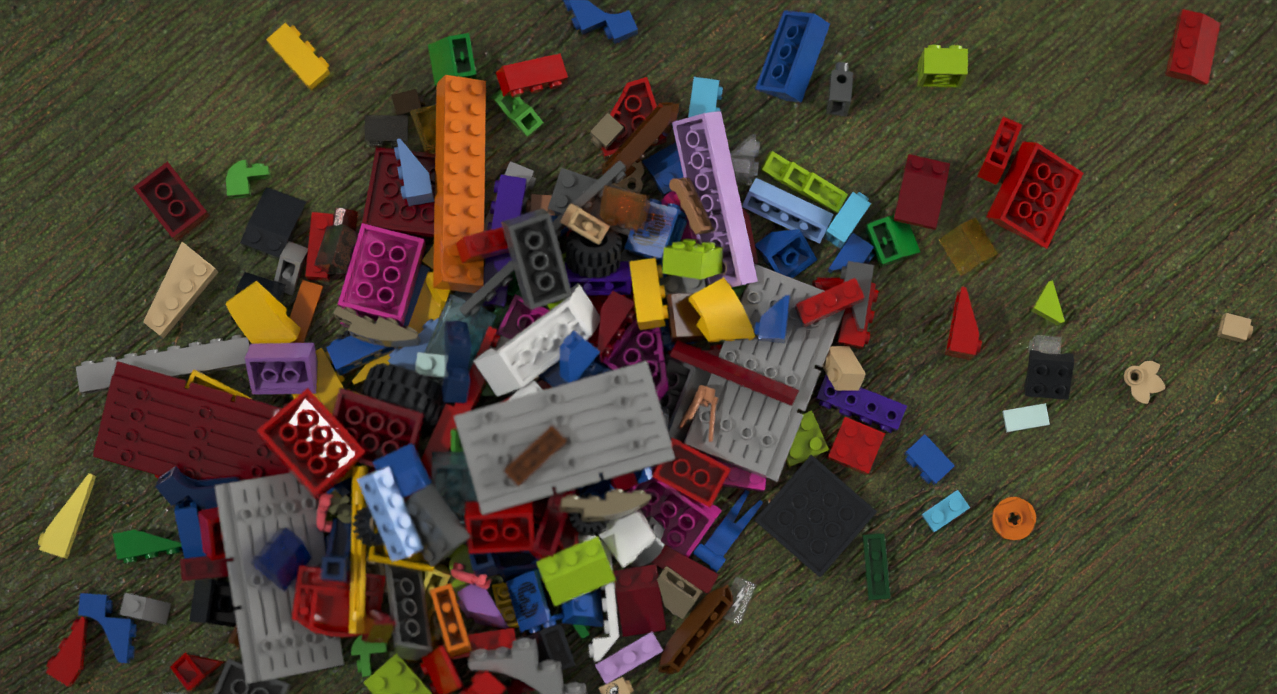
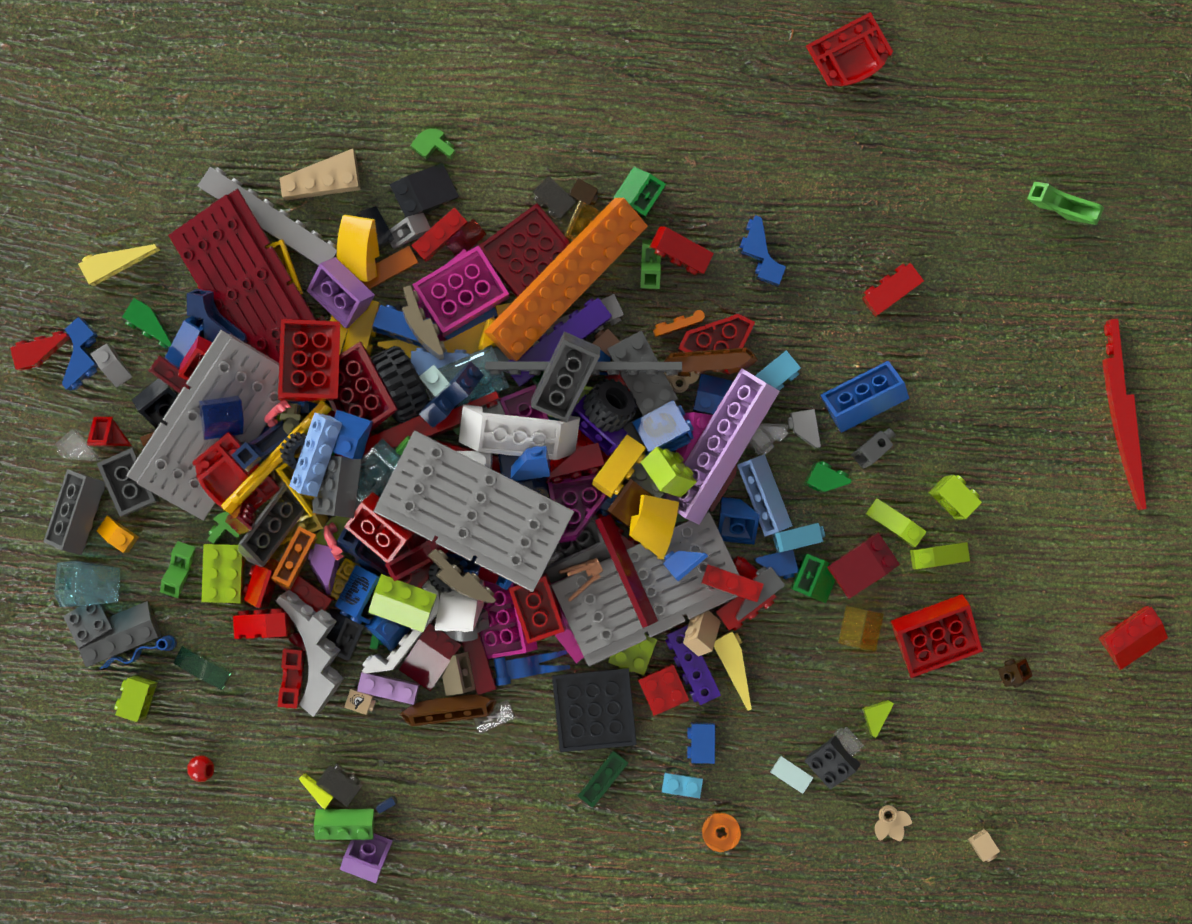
camera: 45 degrees right, 5 degrees up
dark red brick [133,161,210,242] -> none
yellow brick [266,23,330,90] -> none
clear smoke brick [314,224,359,274] -> none
medium blue slope [394,138,434,206] -> none
red brick [456,227,509,264] -> none
reddish brown plate [503,425,567,487] -> none
tan slope [560,204,610,245] -> none
dark tan brick [590,113,624,150] -> none
clear orange slope [600,185,651,231] -> none
medium nougat plate [669,177,714,235] -> none
lime slope [760,151,848,213] -> none
red slope [945,287,982,360] -> none
red slope [977,116,1022,185] -> none
none -> orange plate [653,310,705,338]
none -> light yellow slope [714,631,752,711]
none -> light grey slope [787,409,821,448]
none -> green slope [803,461,852,493]
none -> lime slope [865,498,927,547]
none -> lime slope [910,542,970,569]
none -> dark brown brick [998,658,1033,688]

